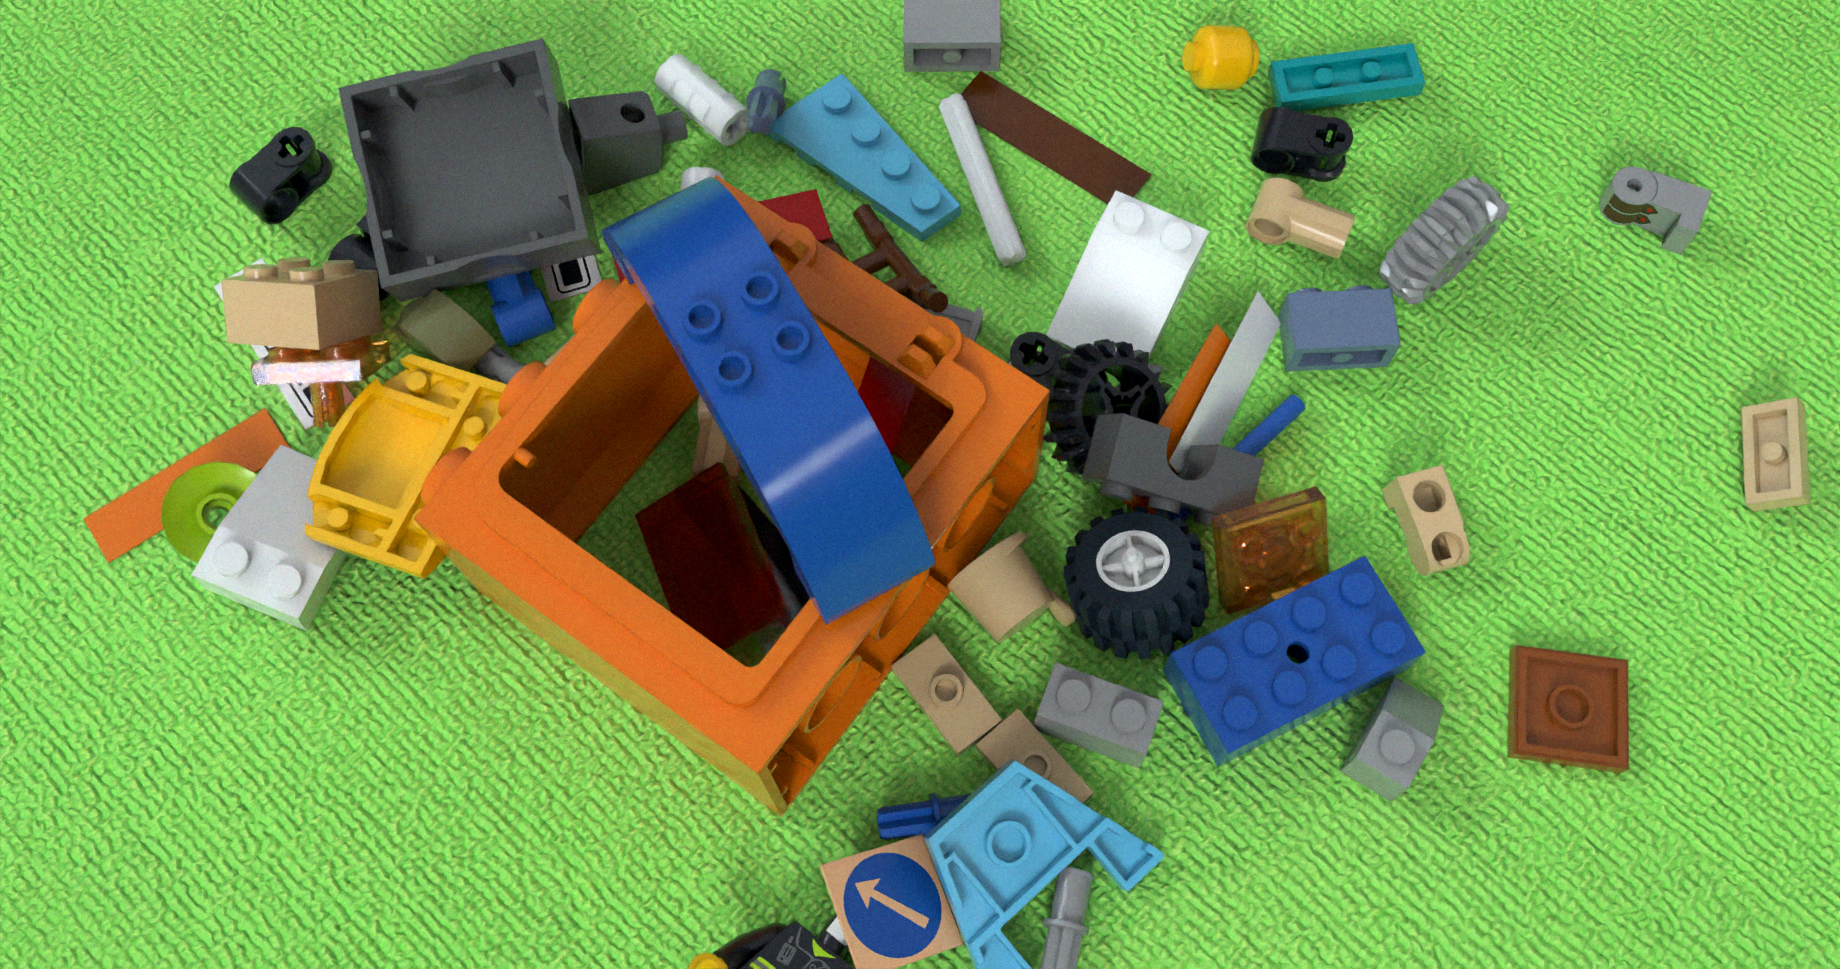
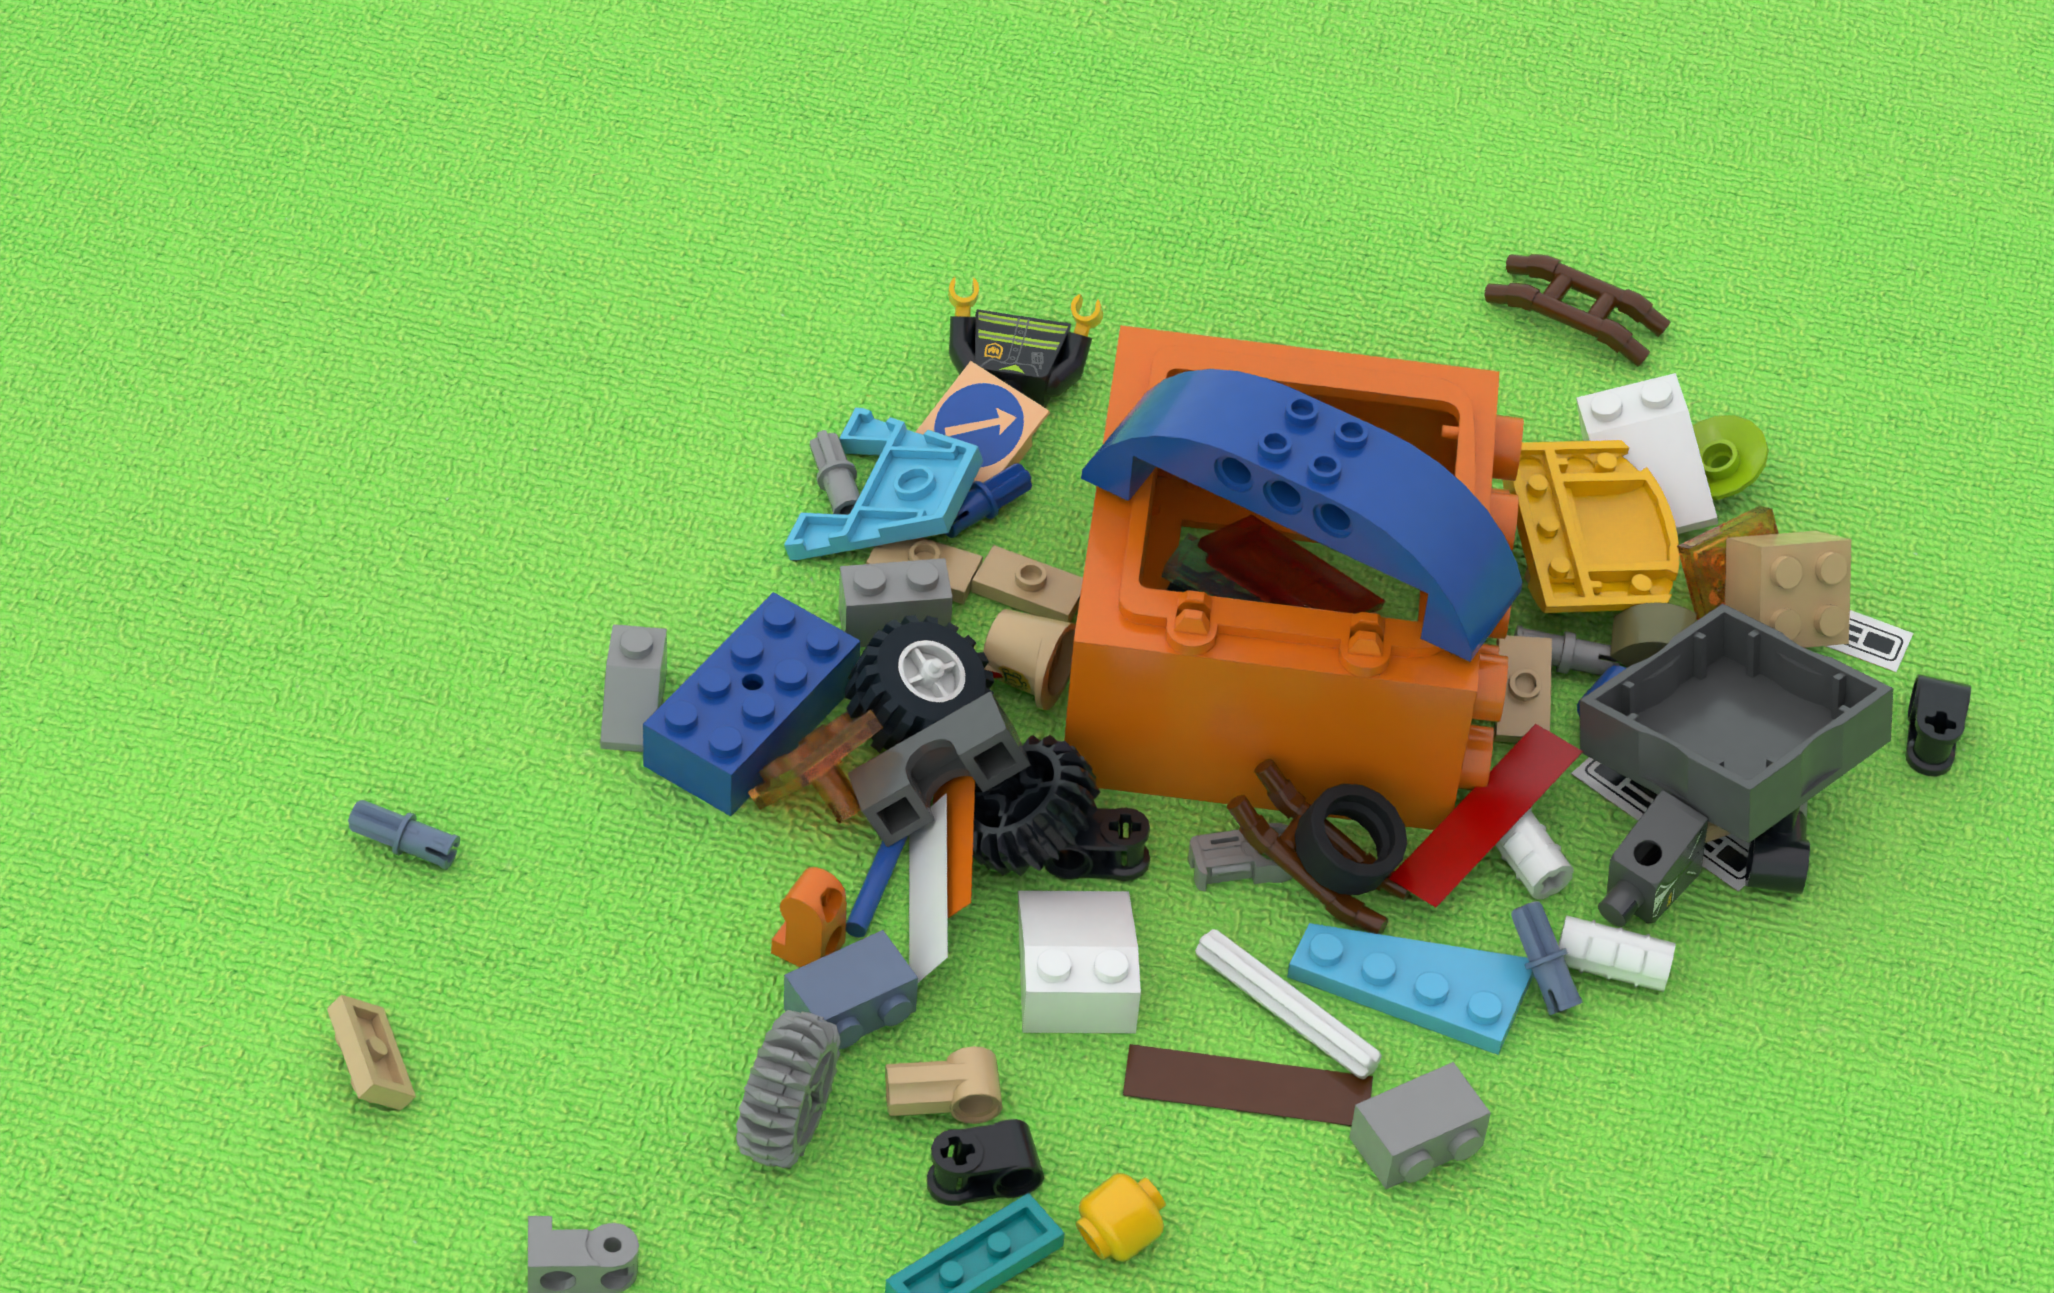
camera: 145 degrees right, 20 degrees down
orange sticker [83,408,291,563] -> none
tan leg [1381,465,1470,576] -> none
dark orange tile [1507,645,1629,773] -> none
none -> sand blue axle [348,800,460,870]
none -> orange leg [771,867,847,967]
none -> black tyre [1295,783,1408,895]
none -> reddish brown piece [1484,254,1671,367]

